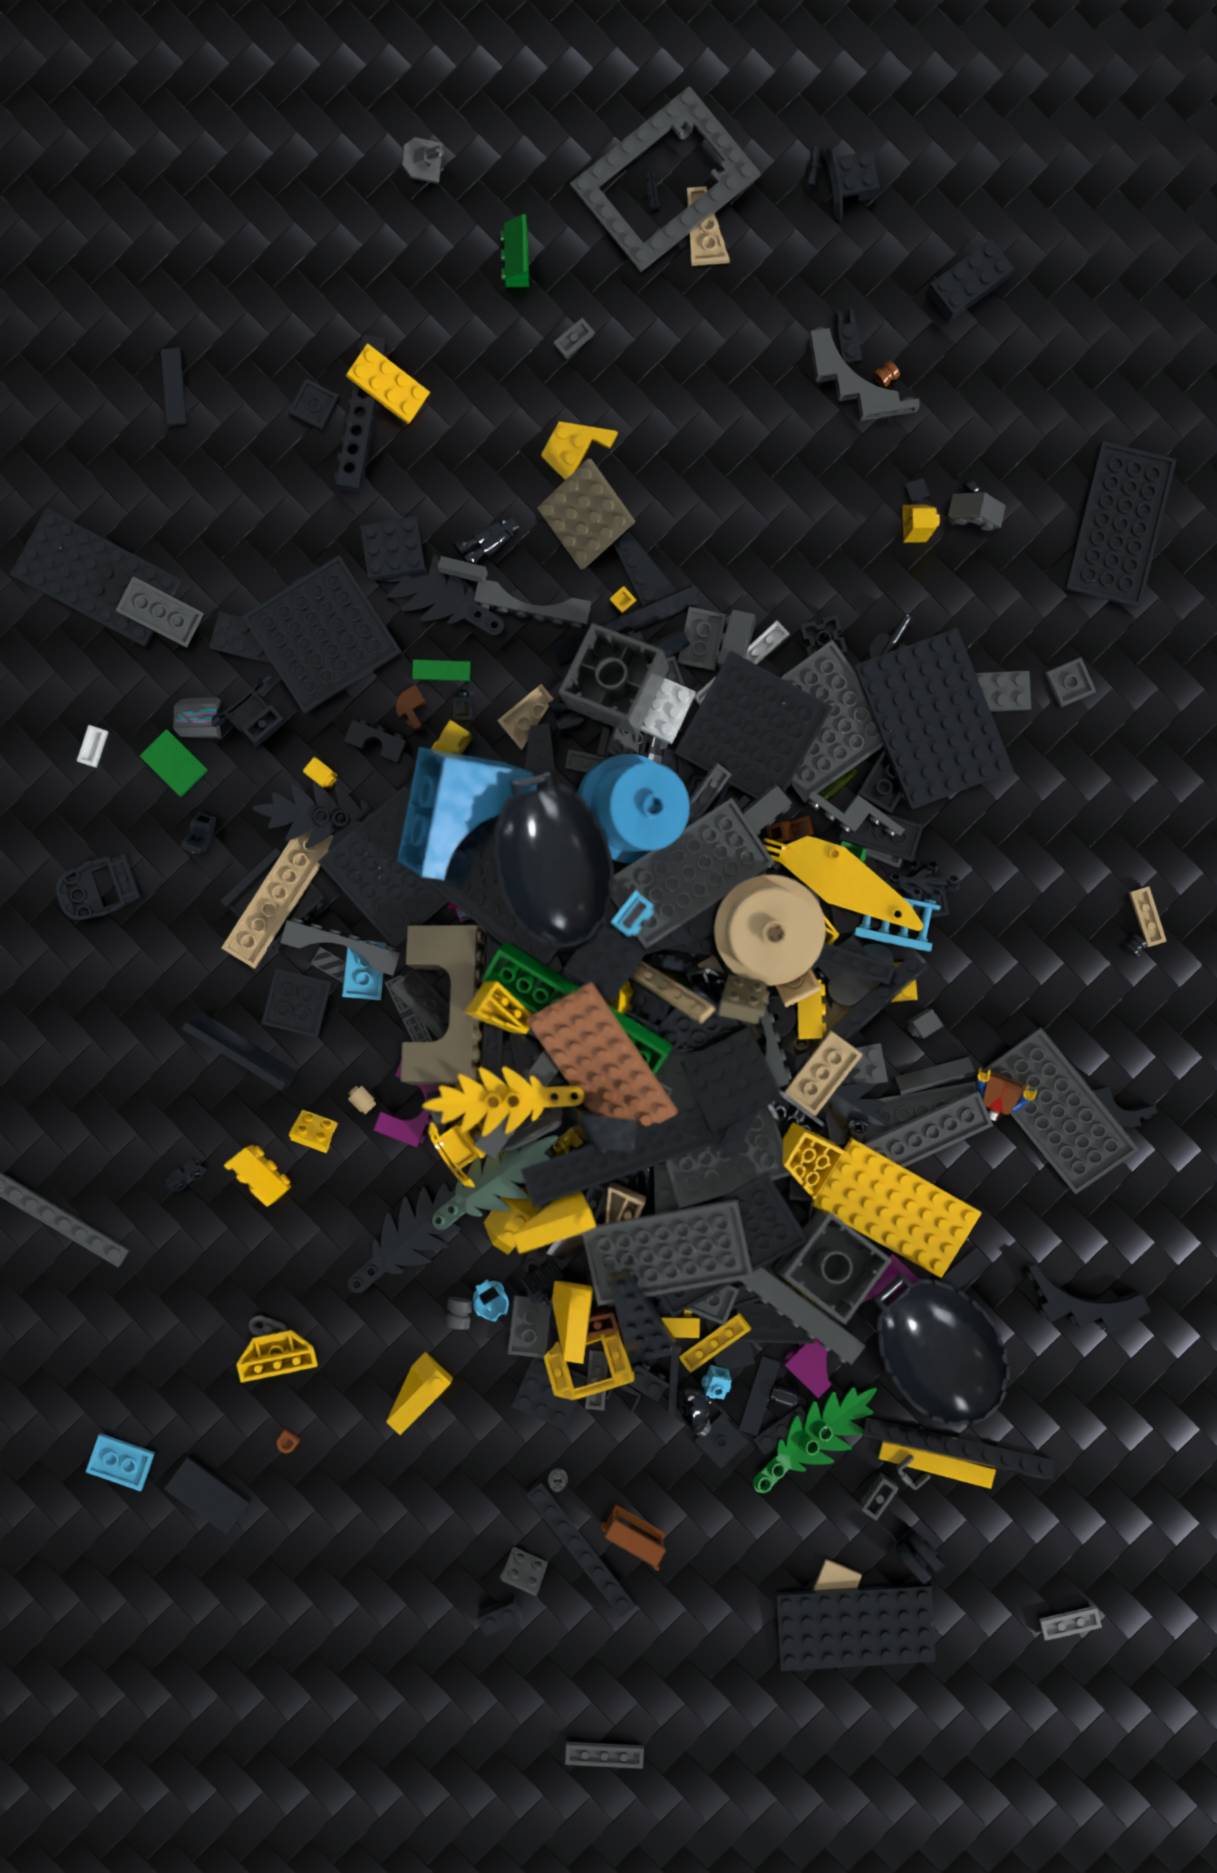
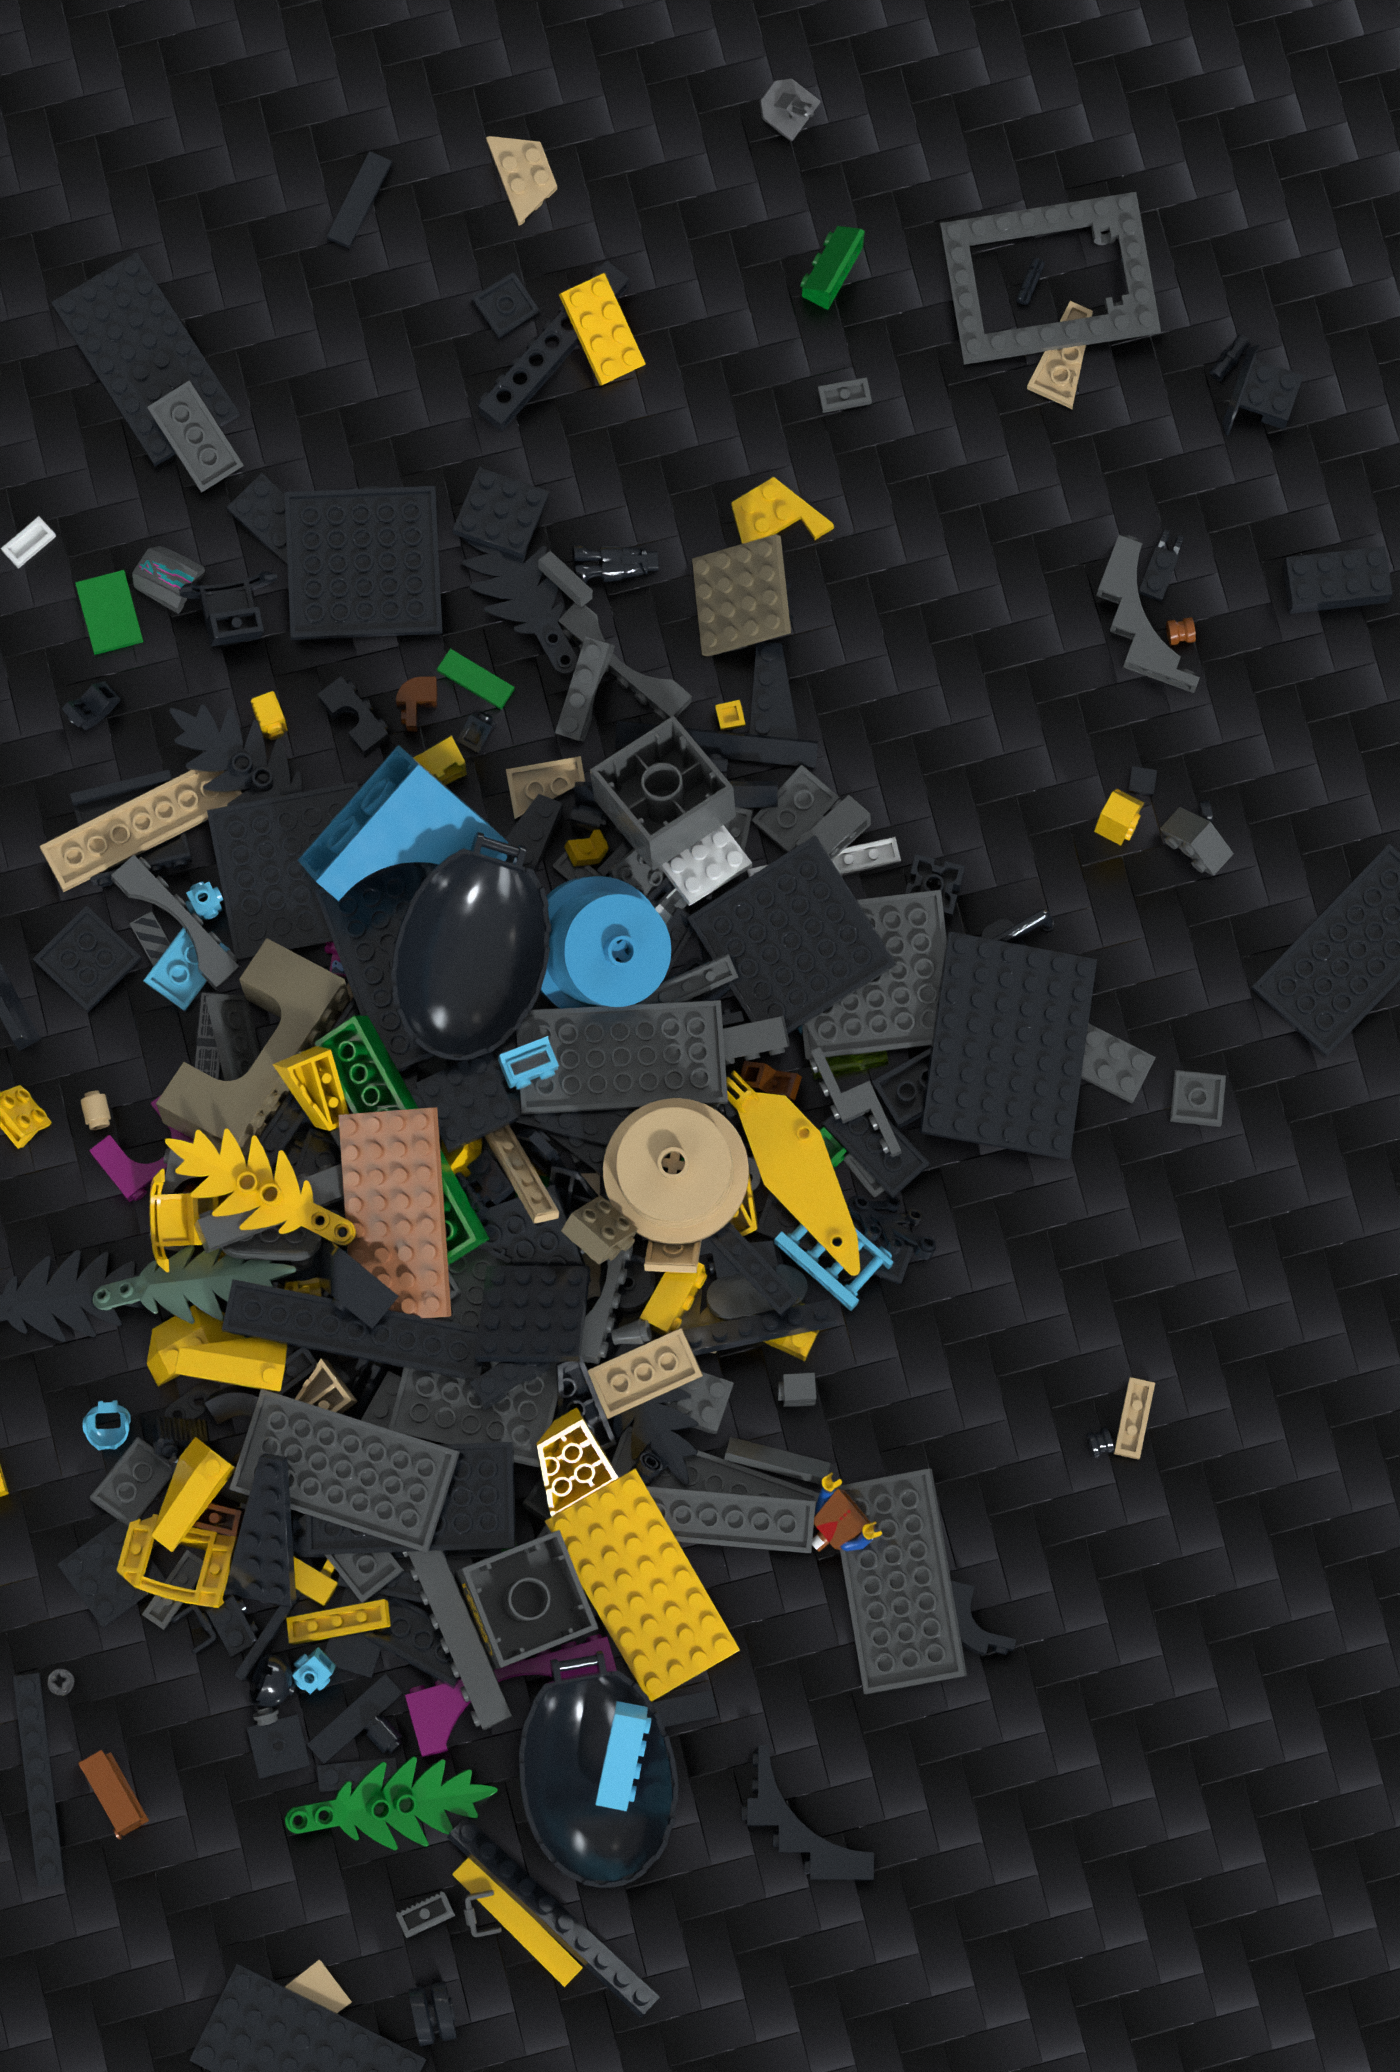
camera: 25 degrees right, 10 degrees down
dark grey wheel [444,1297,473,1330] -> none
none -> medium azure brick [185,882,223,920]
none -> tan wing [486,136,557,225]
none -> dark grey arch [555,636,615,742]
none -> yellow bracket [564,829,609,867]
none -> medium azure brick [596,1701,651,1811]
none -> dark grey cone [611,1319,652,1345]

